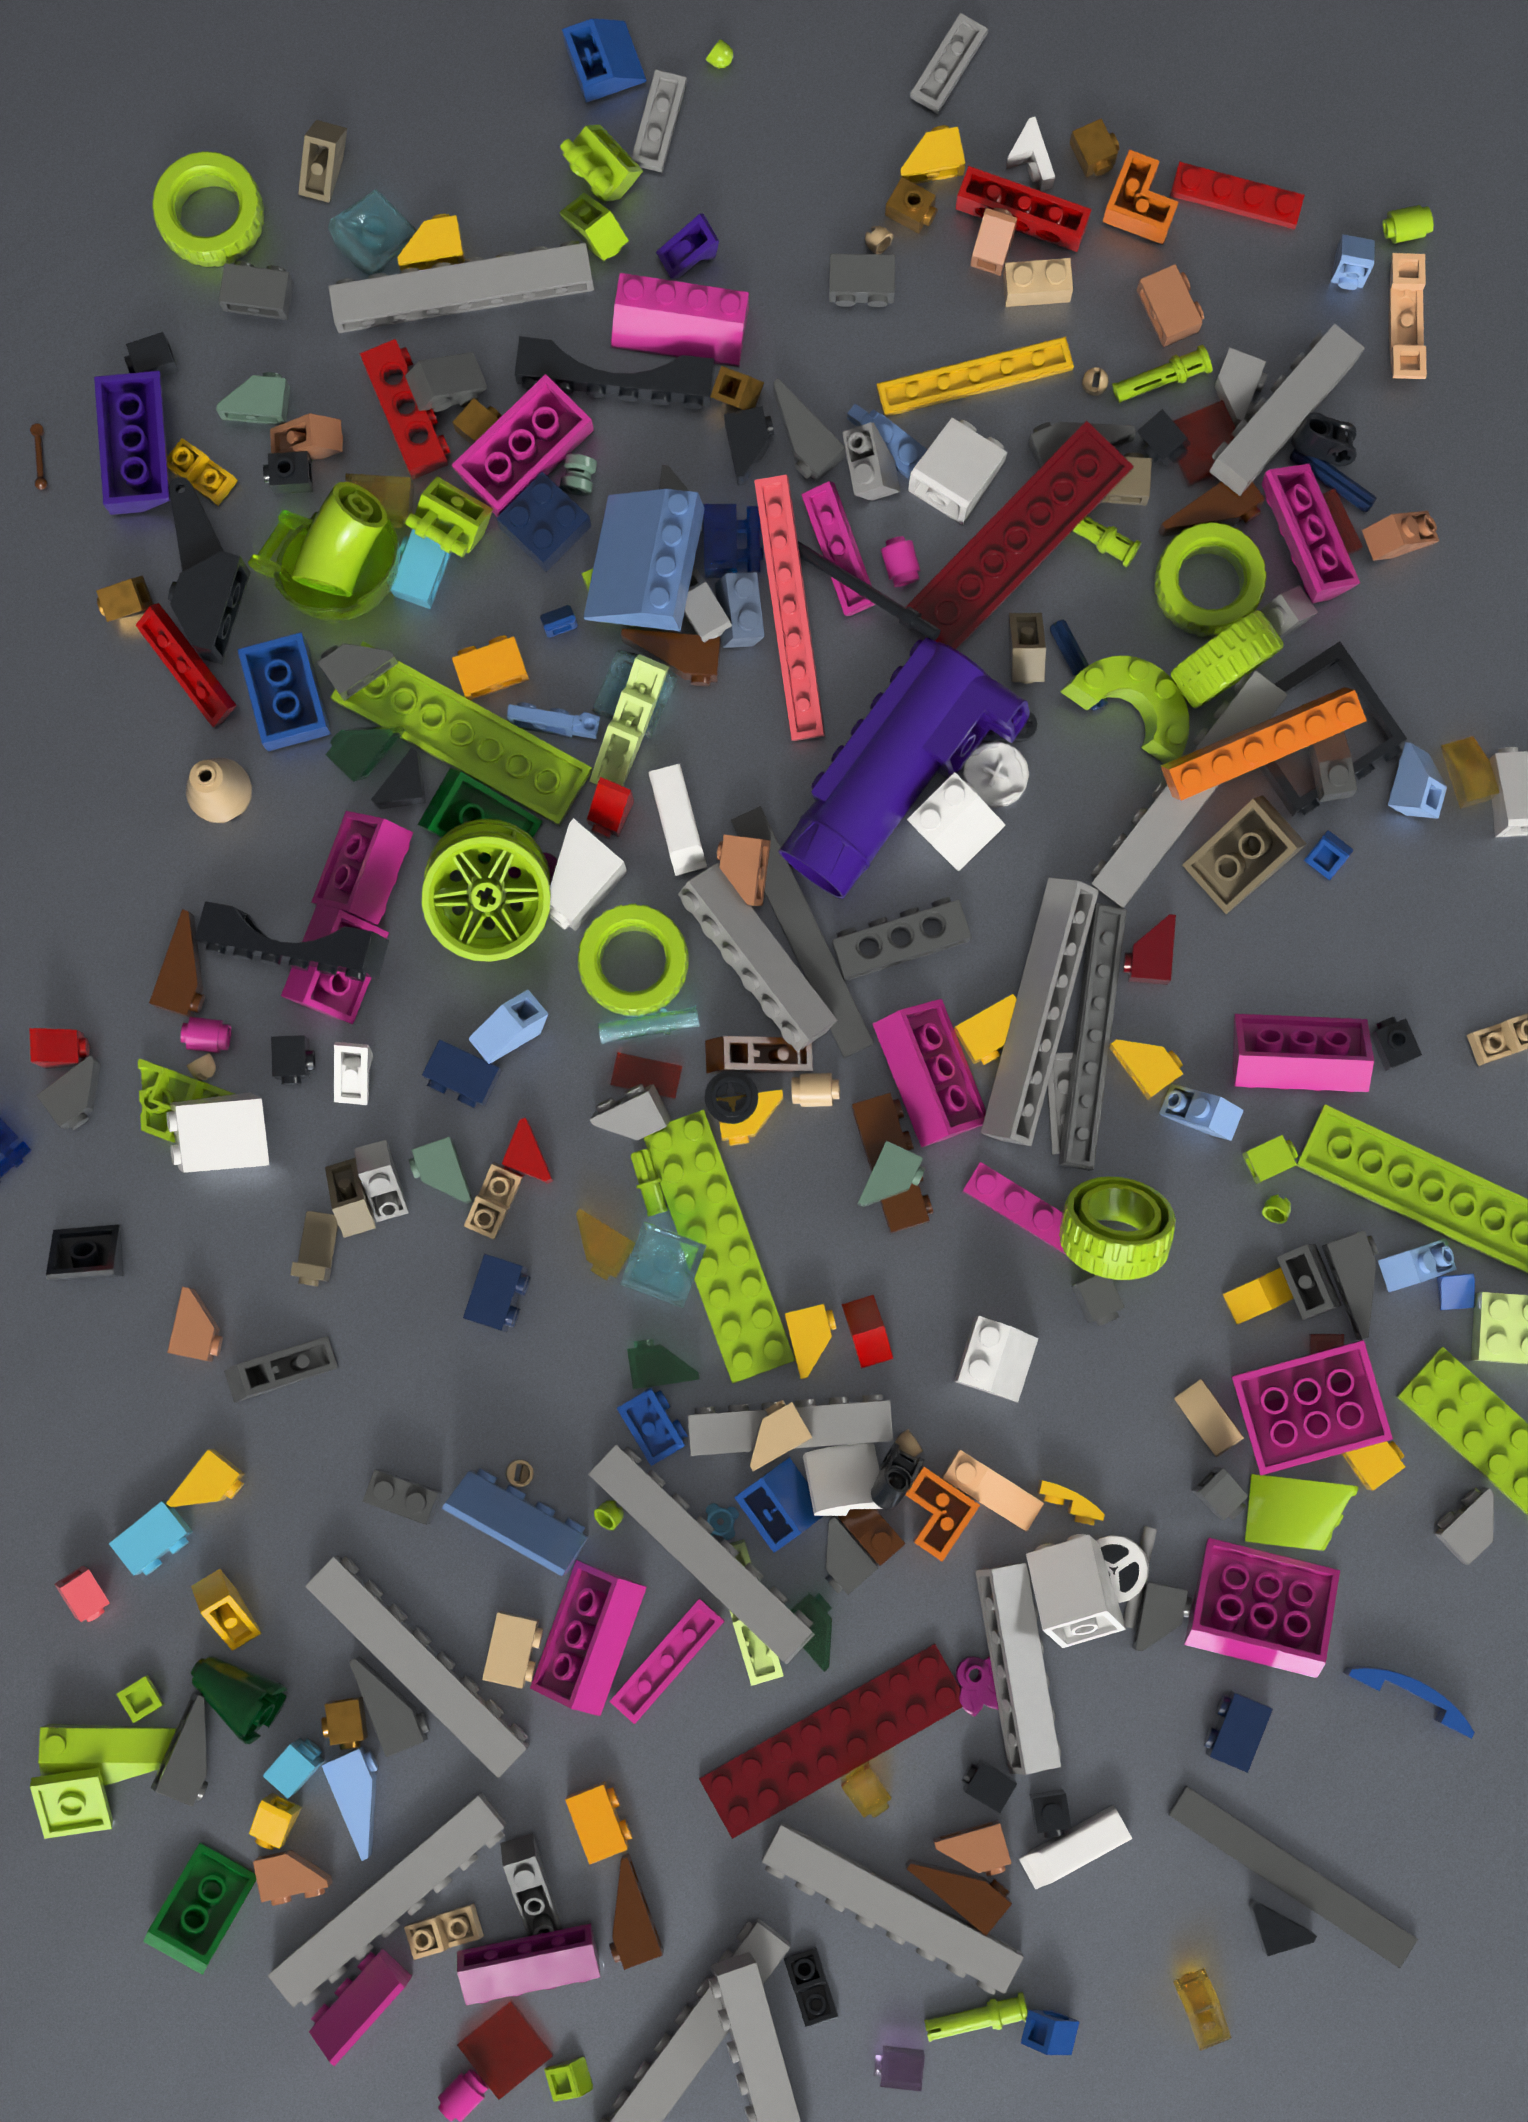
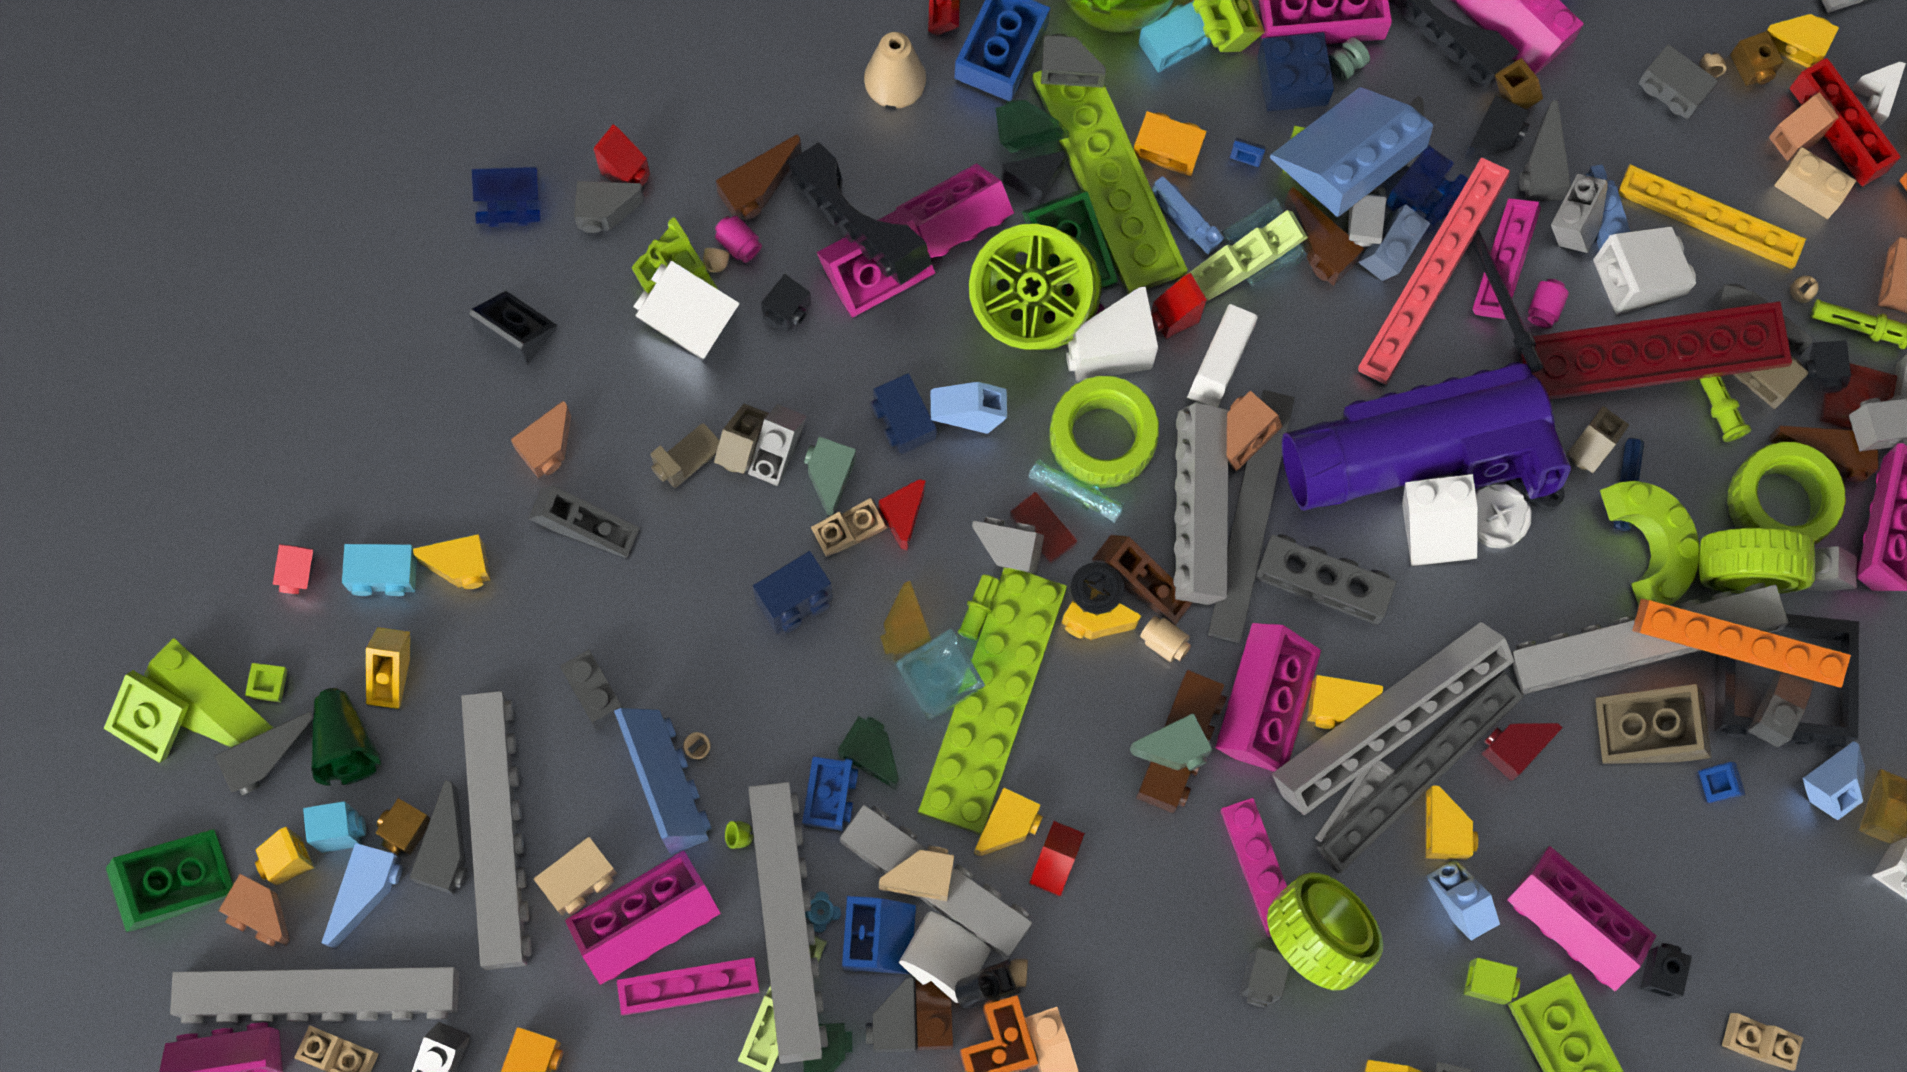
camera: 30 degrees right, 10 degrees down
white slope [334,1042,373,1105] -> none
white slope [954,1316,1038,1403] -> none
lime hinge [1262,1194,1291,1224] -> none

